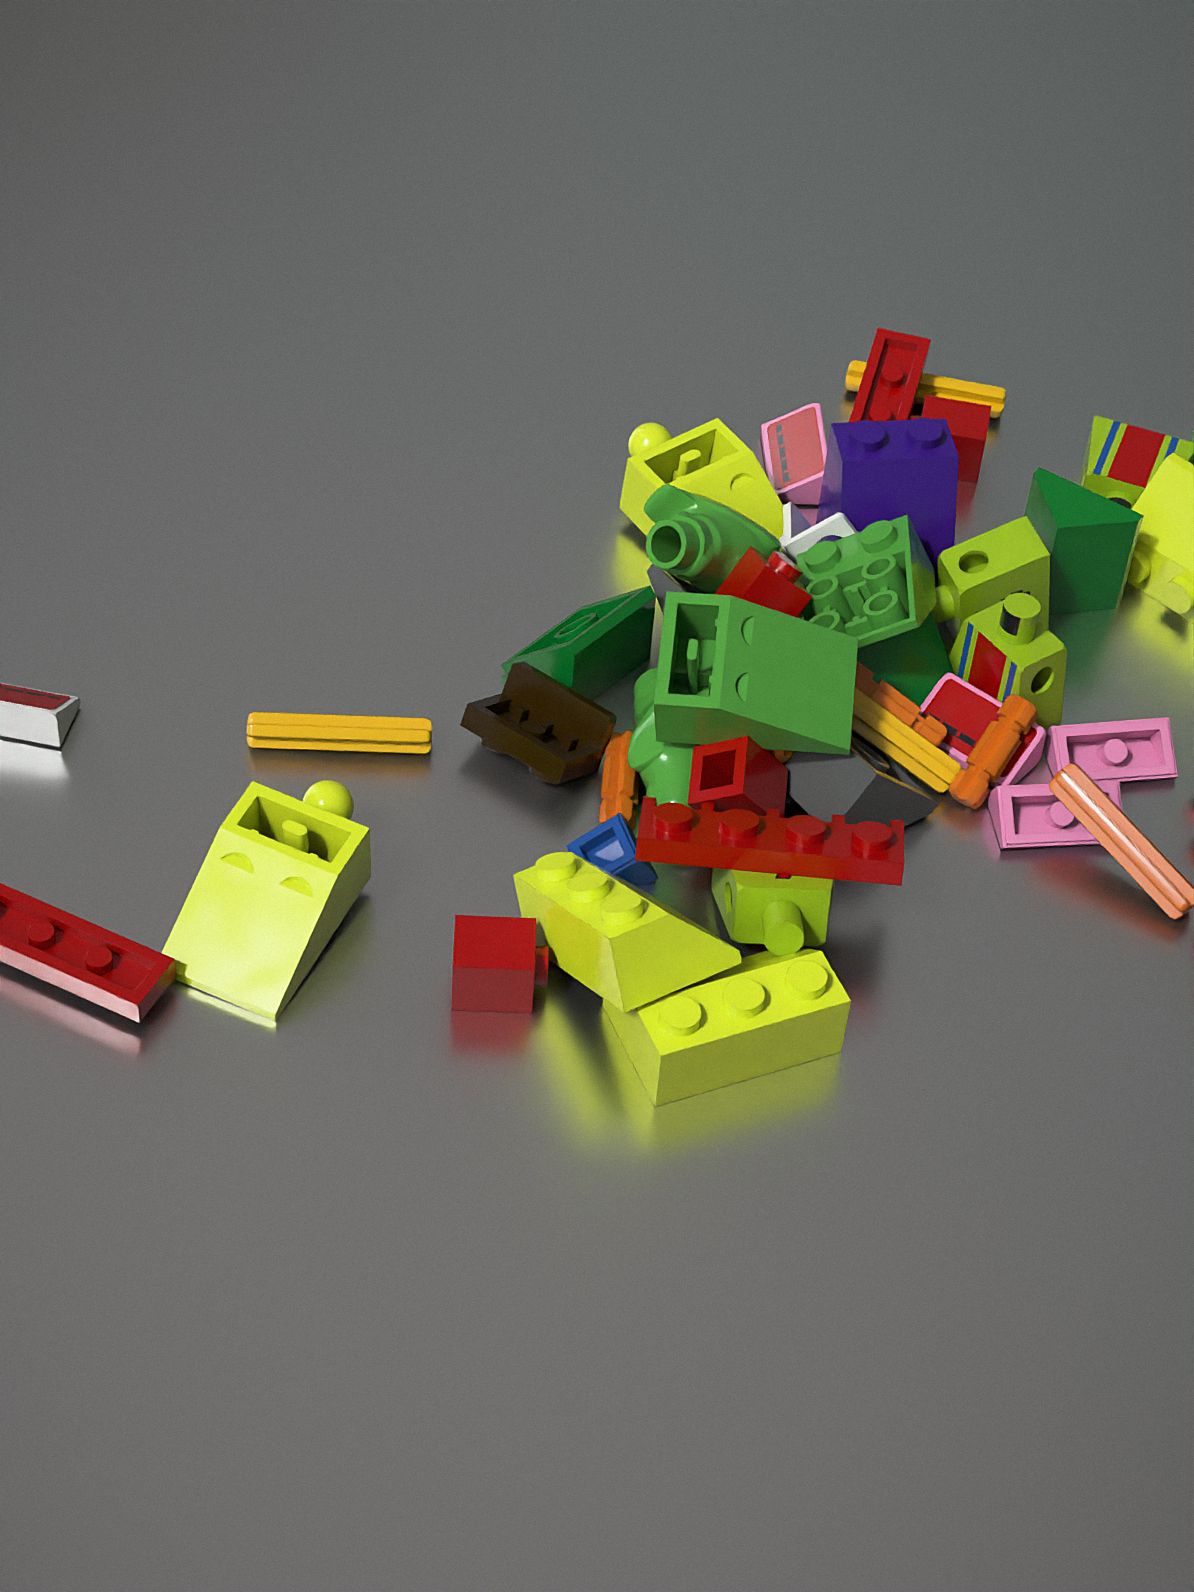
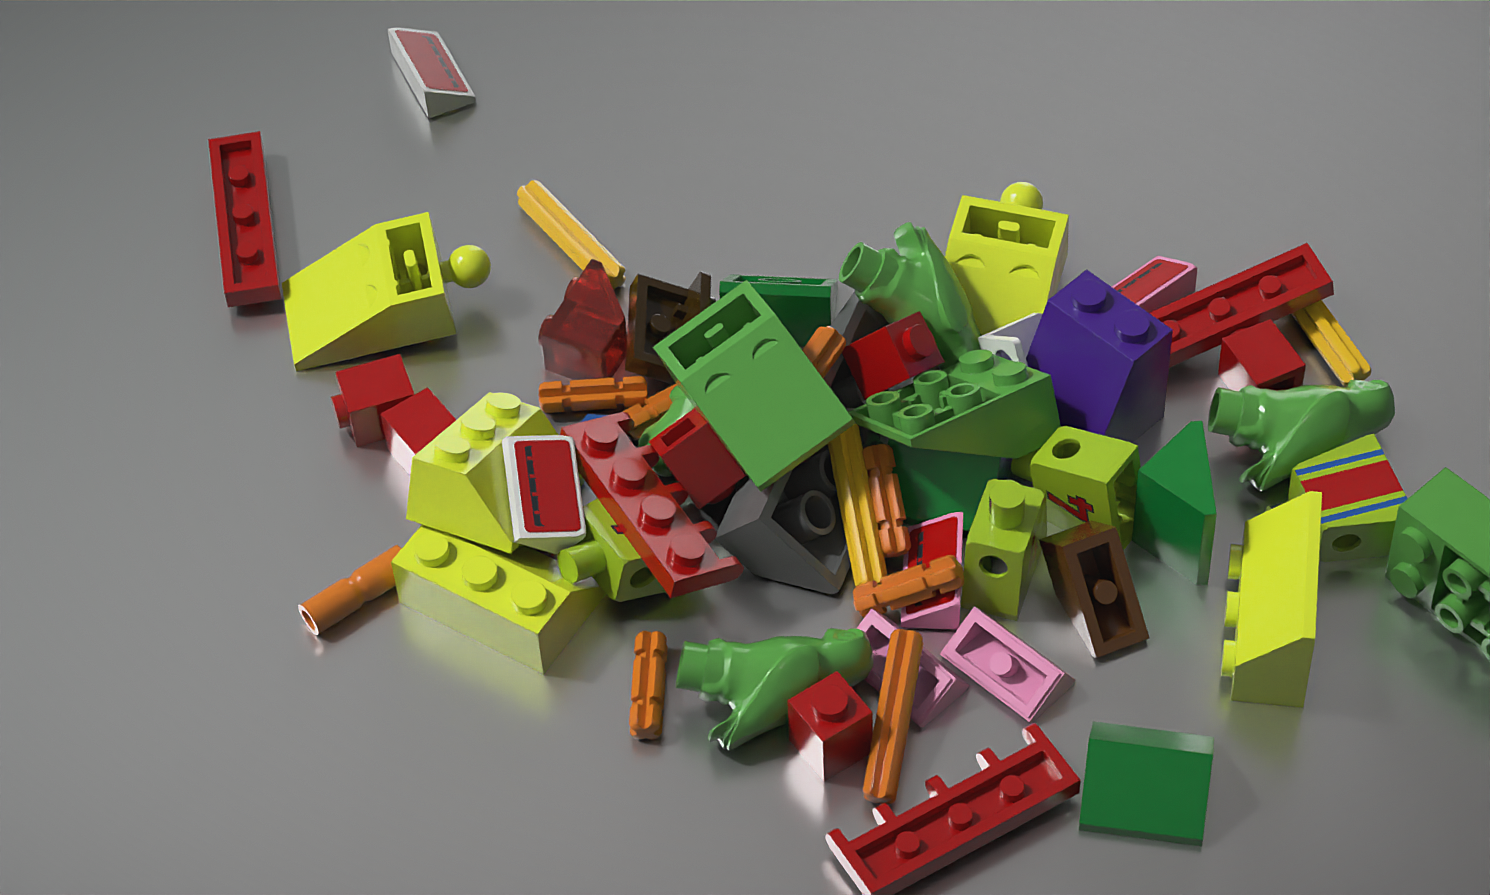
camera: 60 degrees right, 5 degrees up
none -> orange piece [299,545,402,635]
none -> red brick [330,354,415,447]
none -> slope [502,435,586,554]
none -> clear red slope [538,259,627,380]
none -> orange axle [538,376,648,413]
none -> orange axle [629,631,668,740]
none -> bright green animal [676,628,874,751]
none -> red brick [787,671,873,782]
none -> reddish brown slope [1039,520,1150,658]
none -> bright green animal [1208,379,1395,491]

